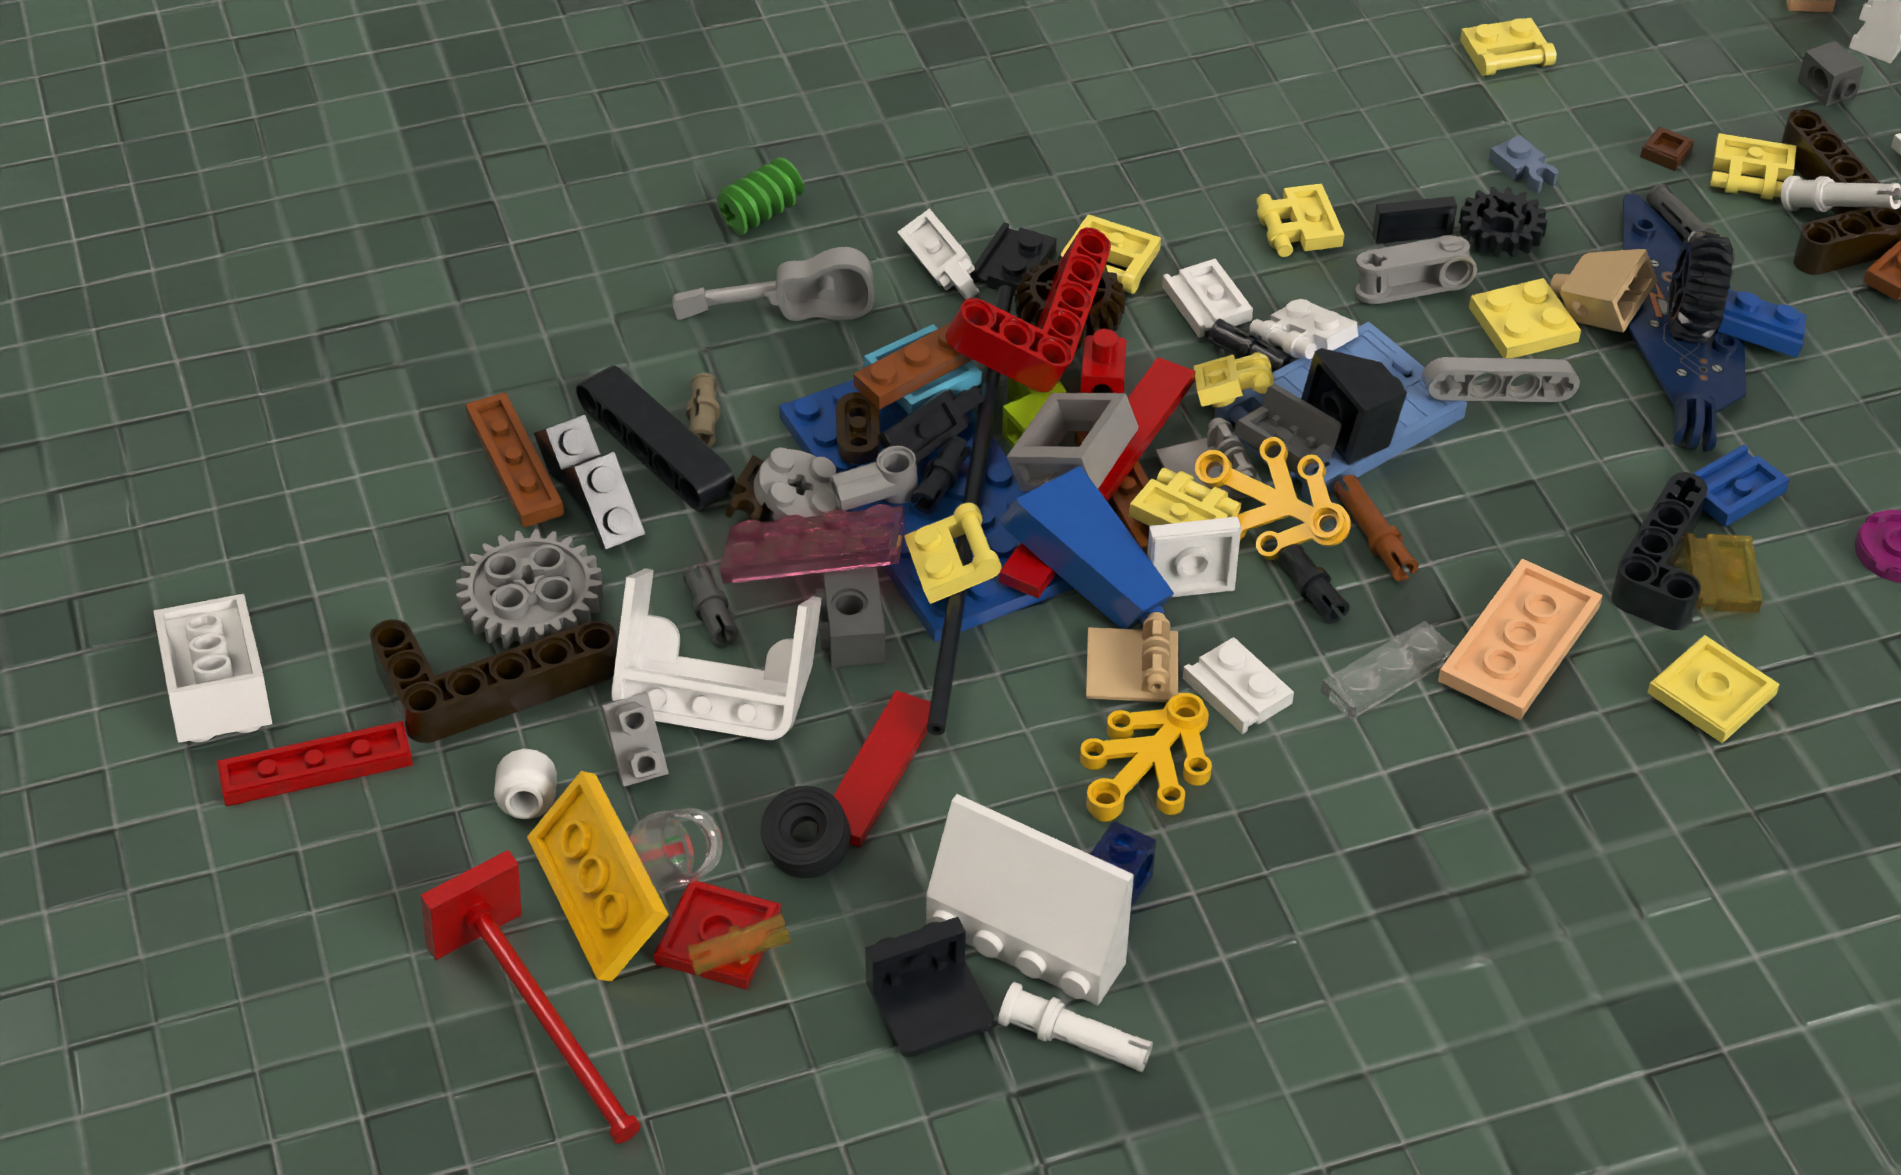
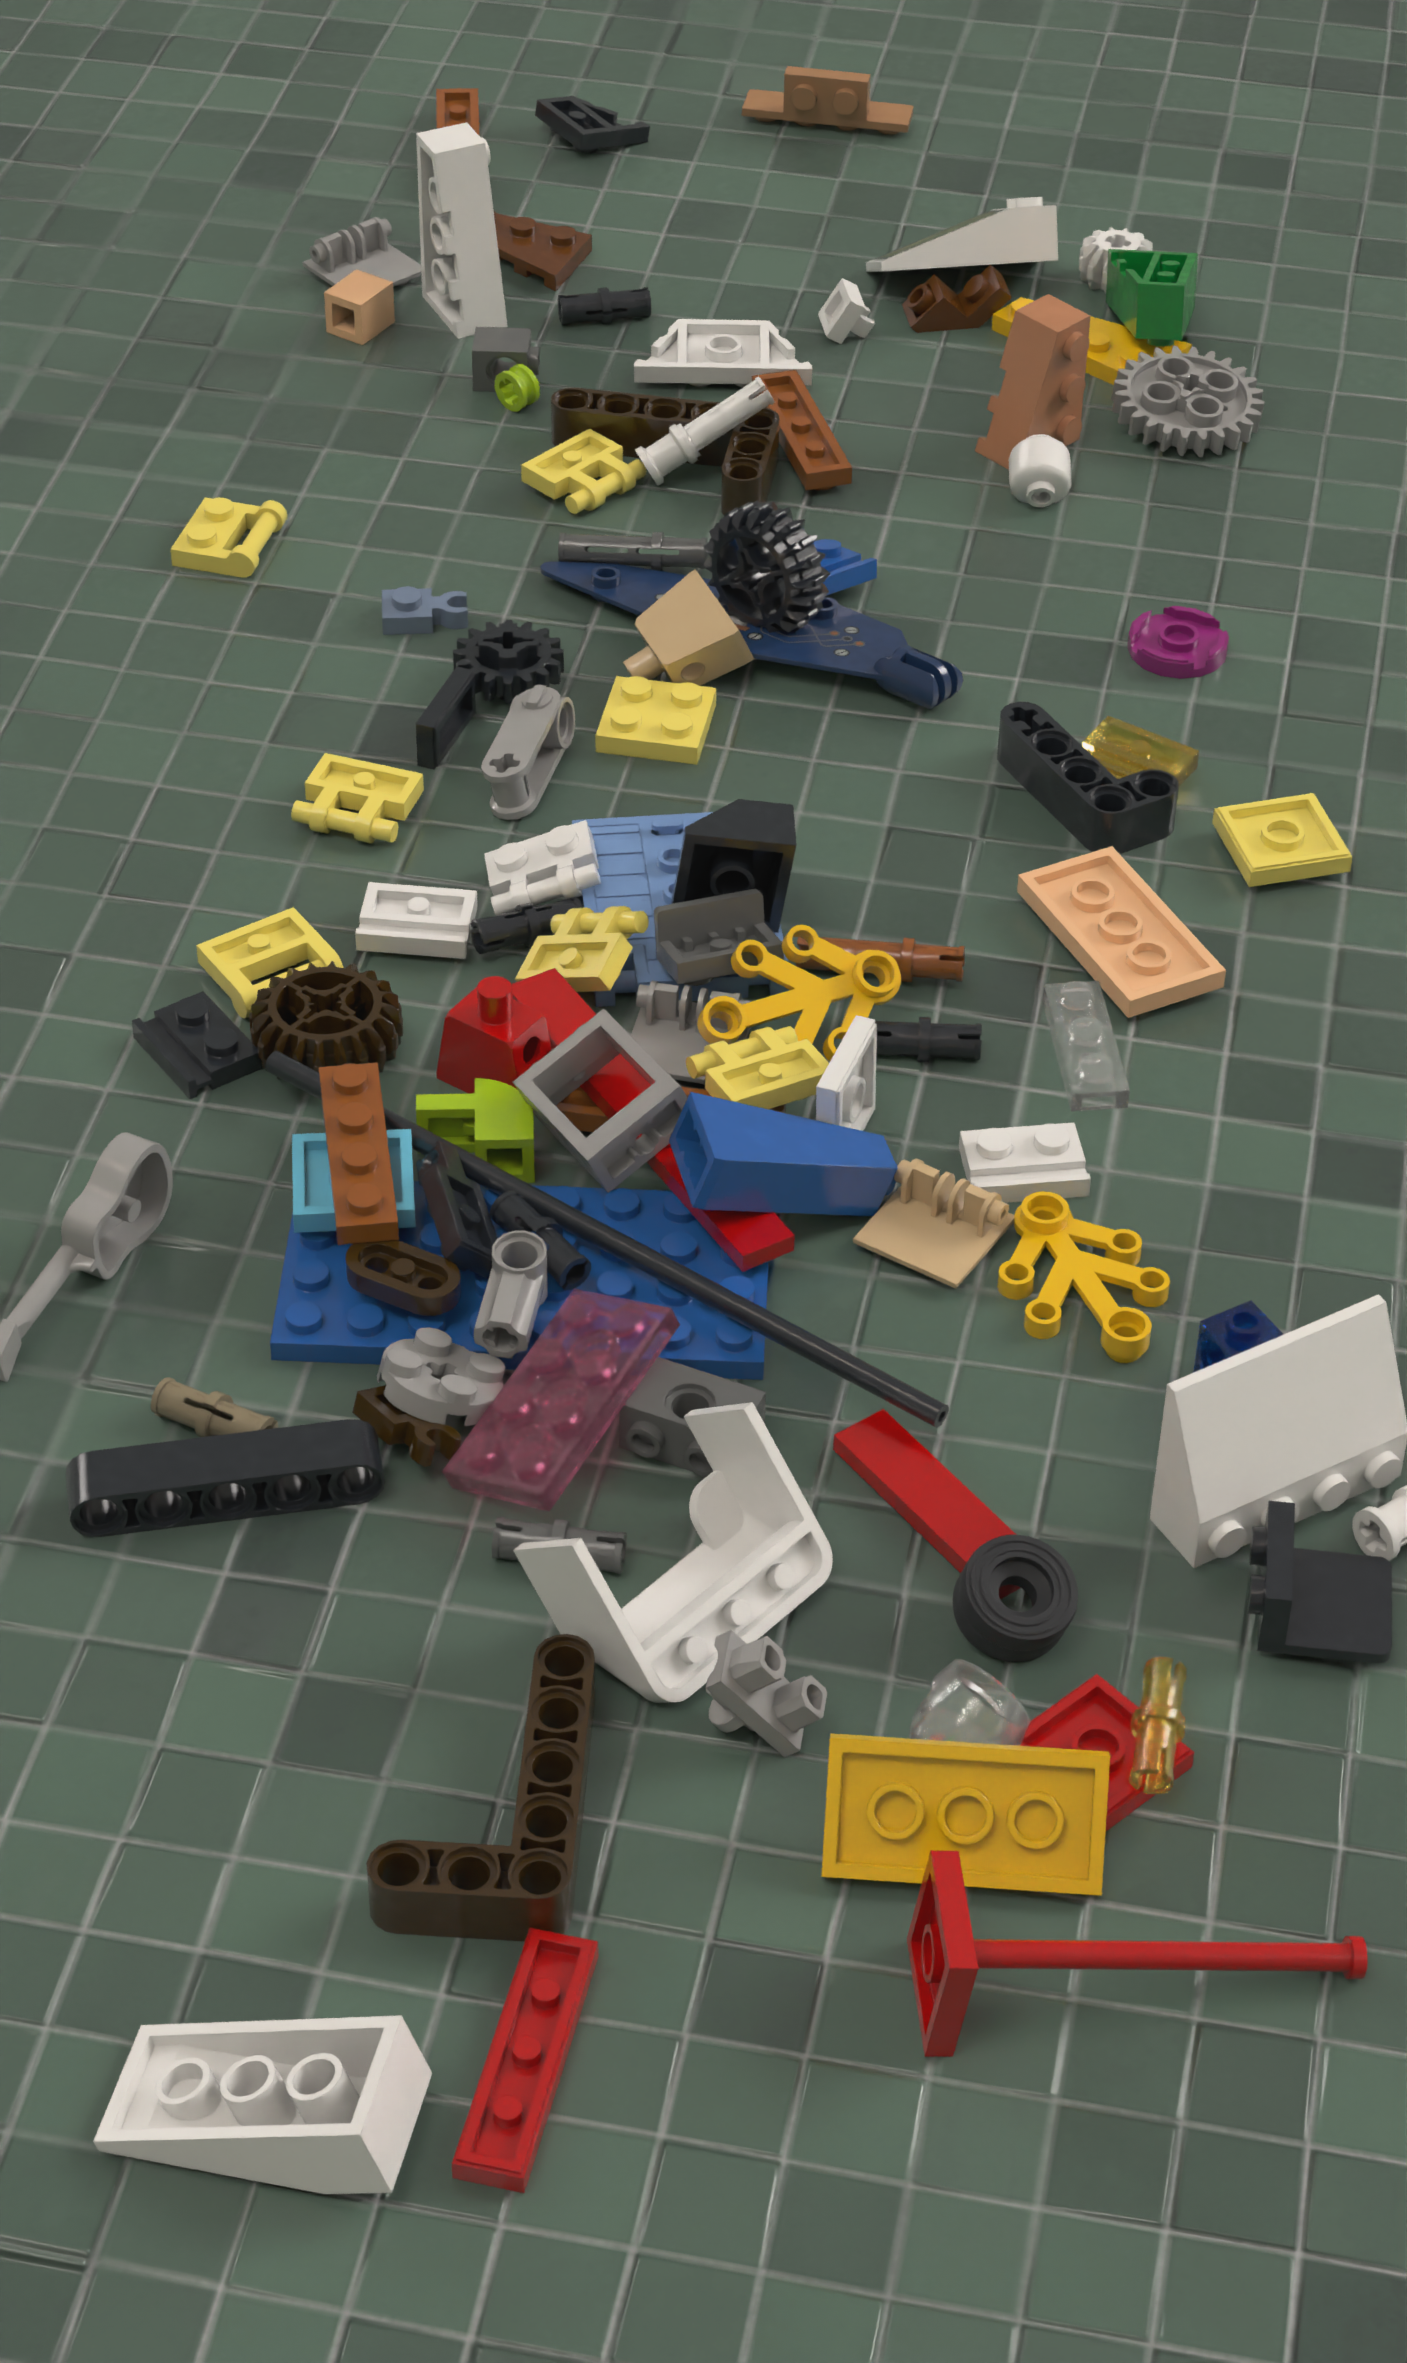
camera: 60 degrees left, 5 degrees down
light grey gear [456,529,603,649] -> none
dark orange plate [465,392,564,528] -> none
white head [494,749,557,819] -> none
arch [534,415,645,550] -> none
white hinge [897,208,980,300] -> none
light yellow plate [904,503,1002,604] -> none
red beam [945,227,1111,392] -> none
light grey beam [1422,357,1580,402] -> none
reddish brown tile [1640,127,1694,171] -> none
blue plate [1693,445,1790,527] -> none
none -> lime bush [494,364,540,412]

